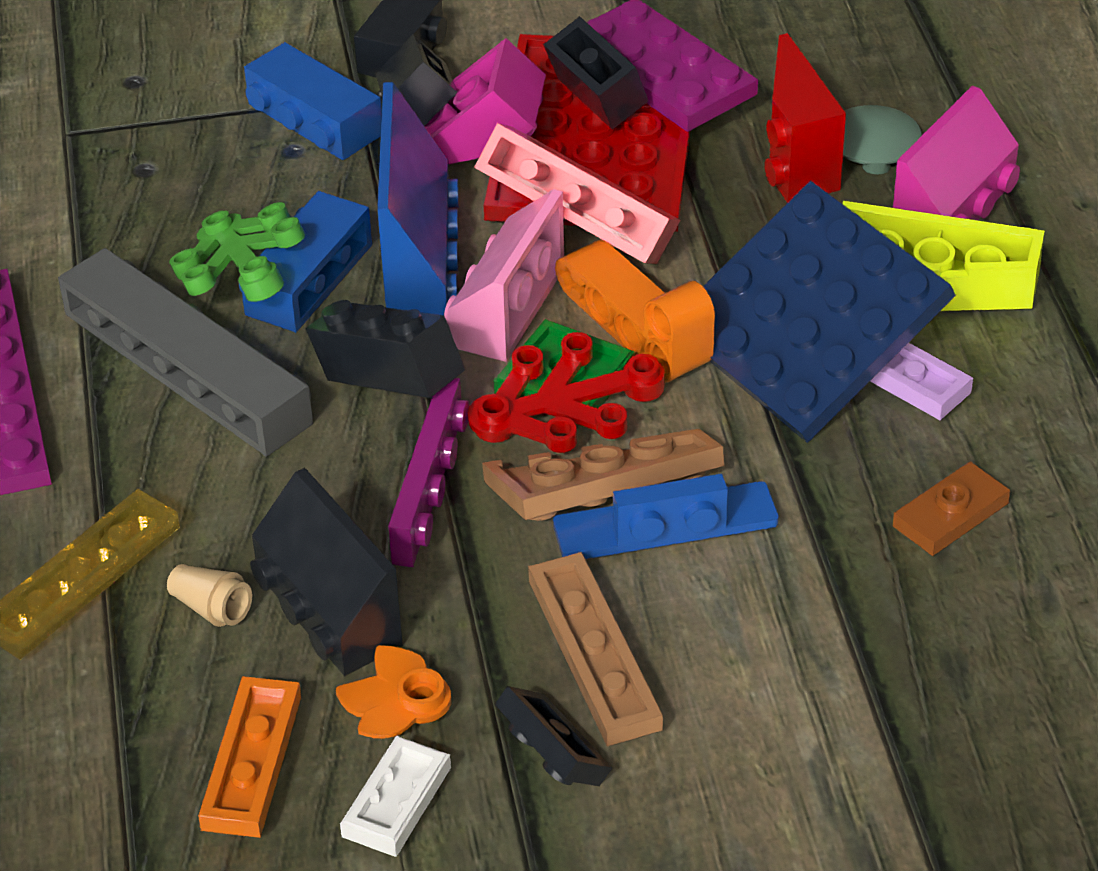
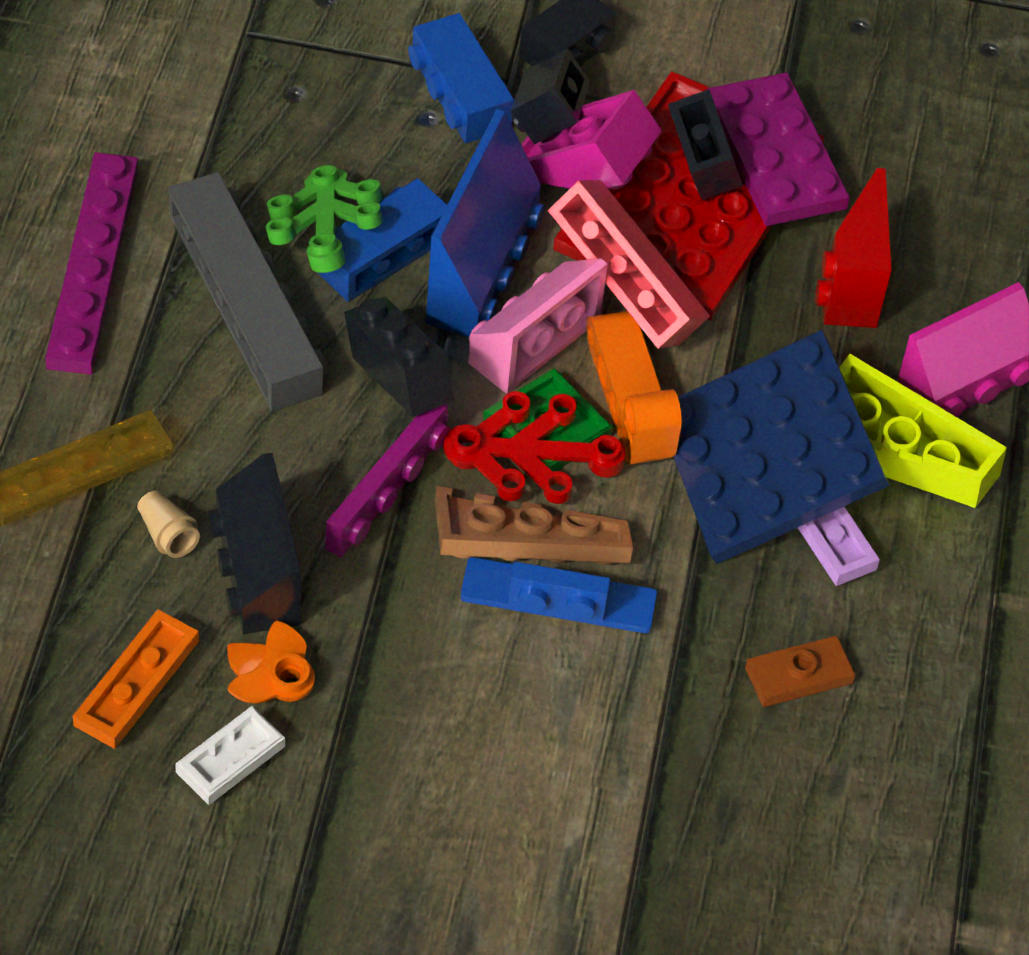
camera: 15 degrees right, 10 degrees up
black plate [495,686,613,787] -> none
medium nougat plate [528,552,663,746] -> none
sand green dish [843,105,922,175] -> none

